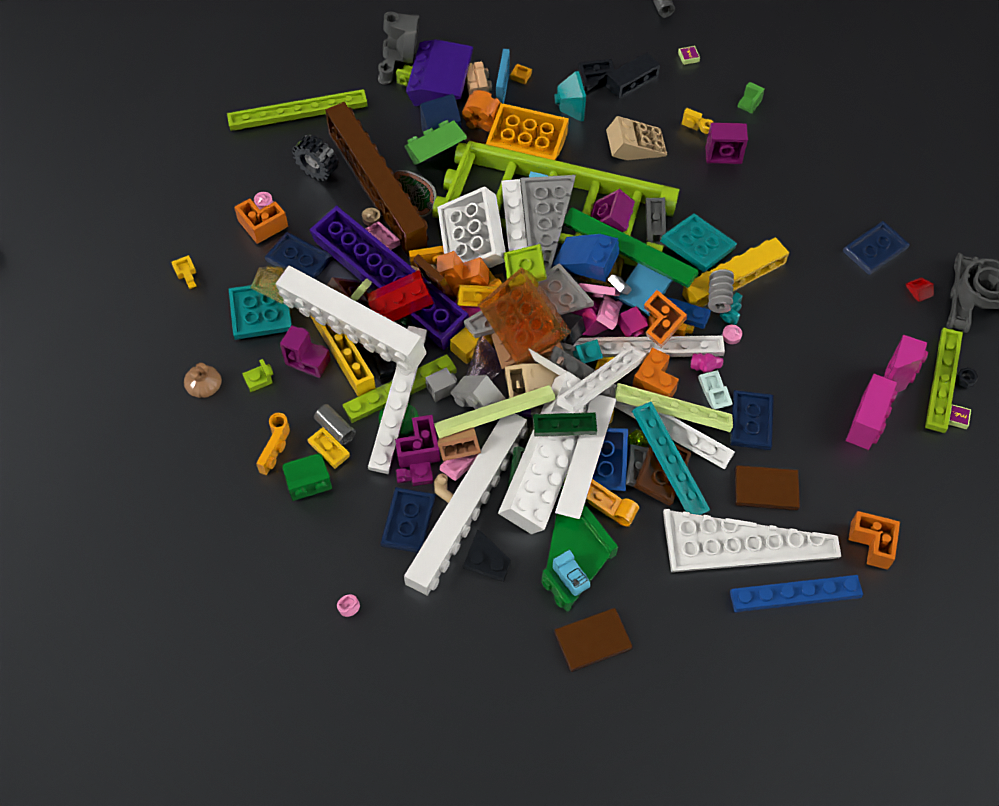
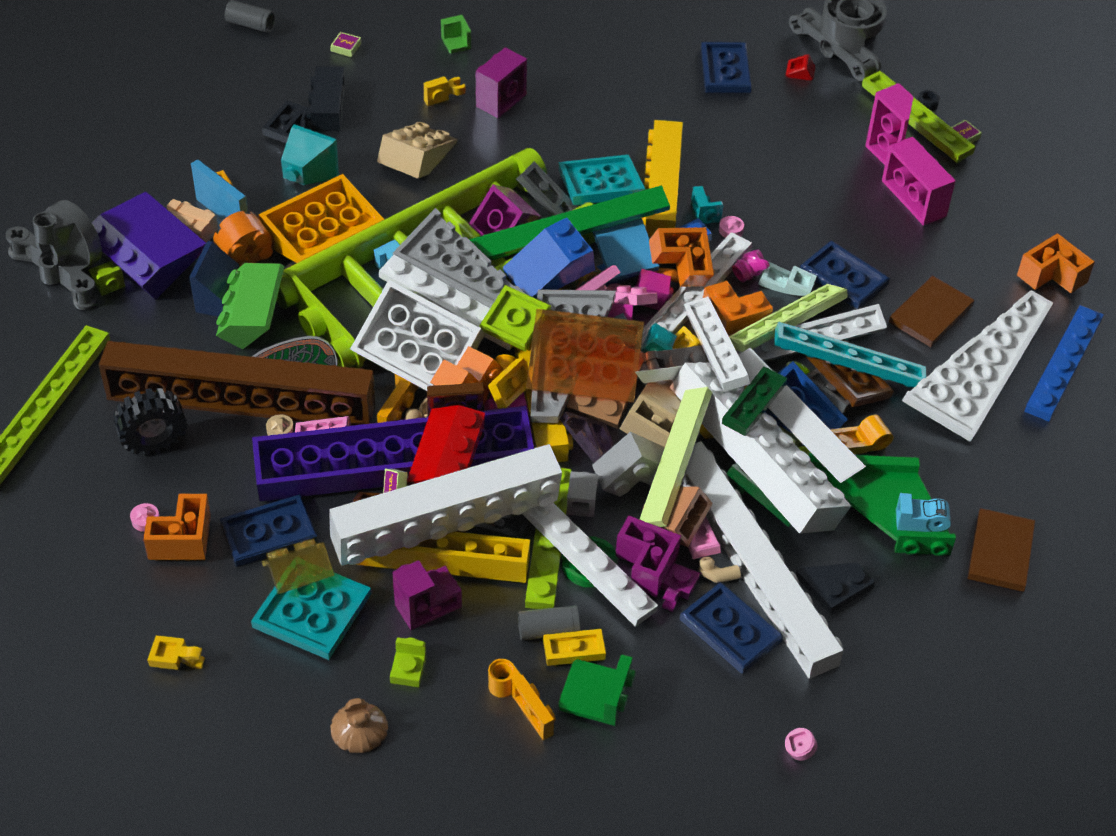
camera: 55 degrees left, 10 degrees down
tile [608,275,632,295] -> none
light grey piece [708,269,734,313] -> none

